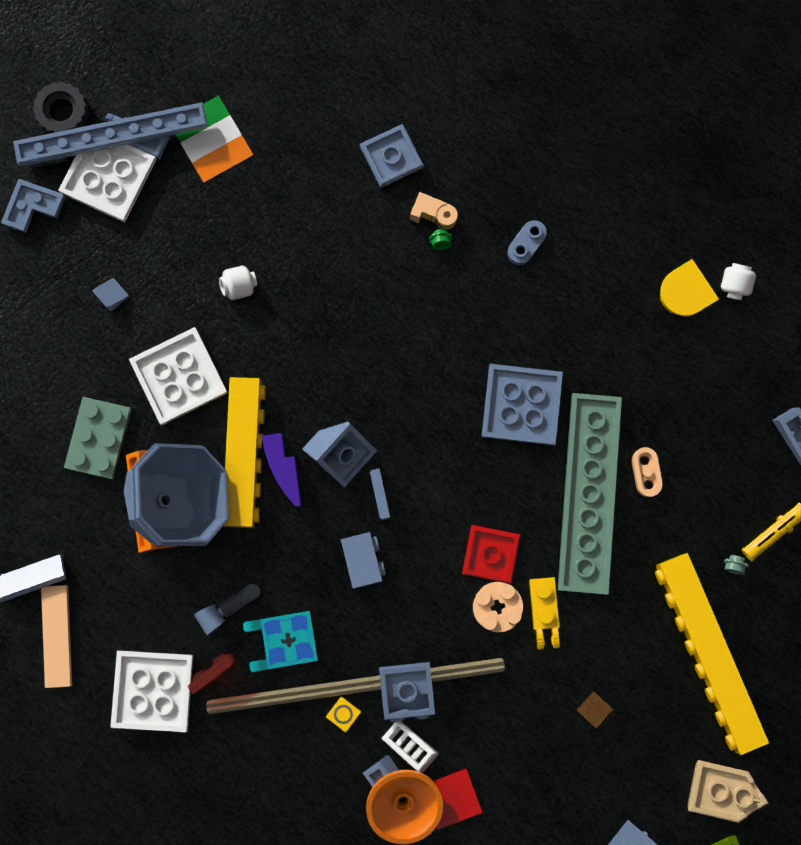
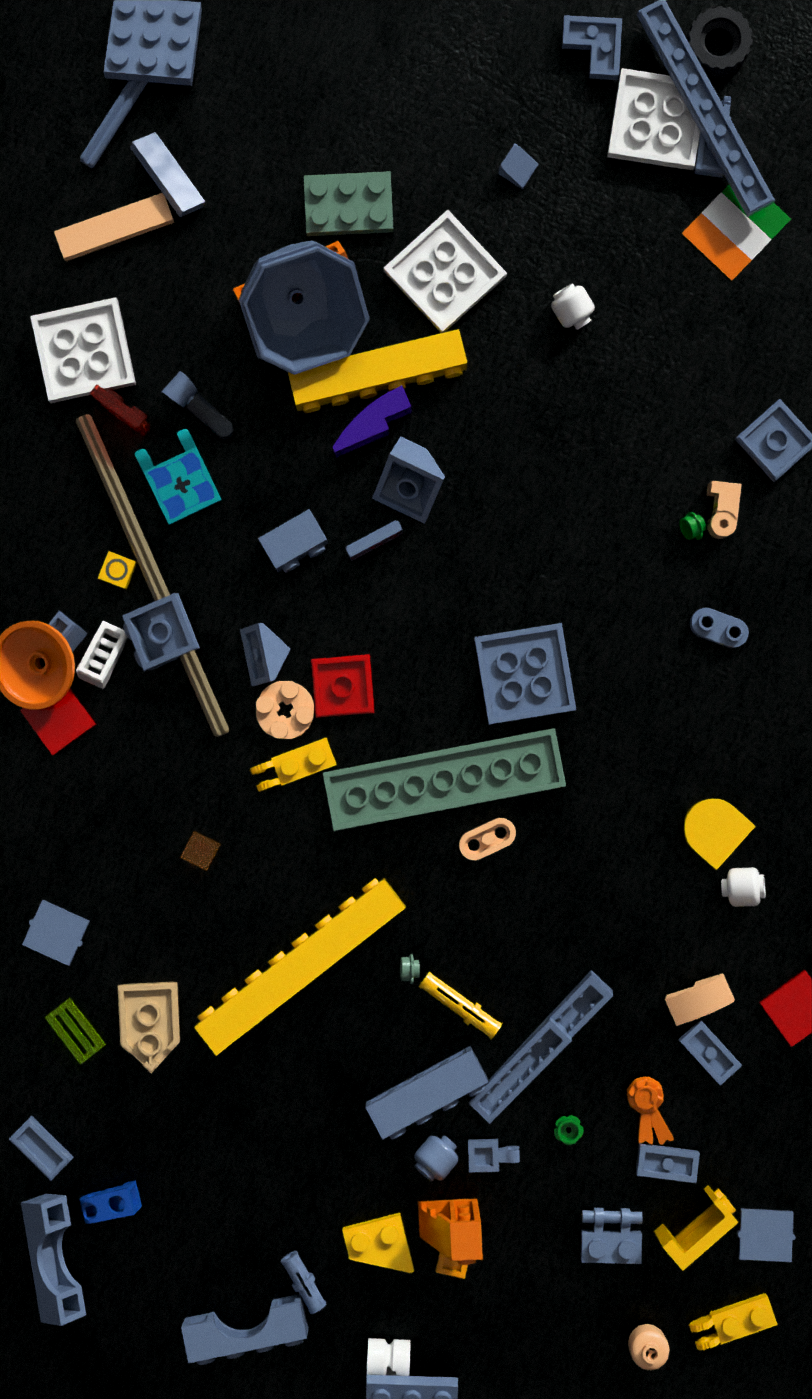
camera: 75 degrees right, 5 degrees up
none -> sand blue slope [240,623,290,686]

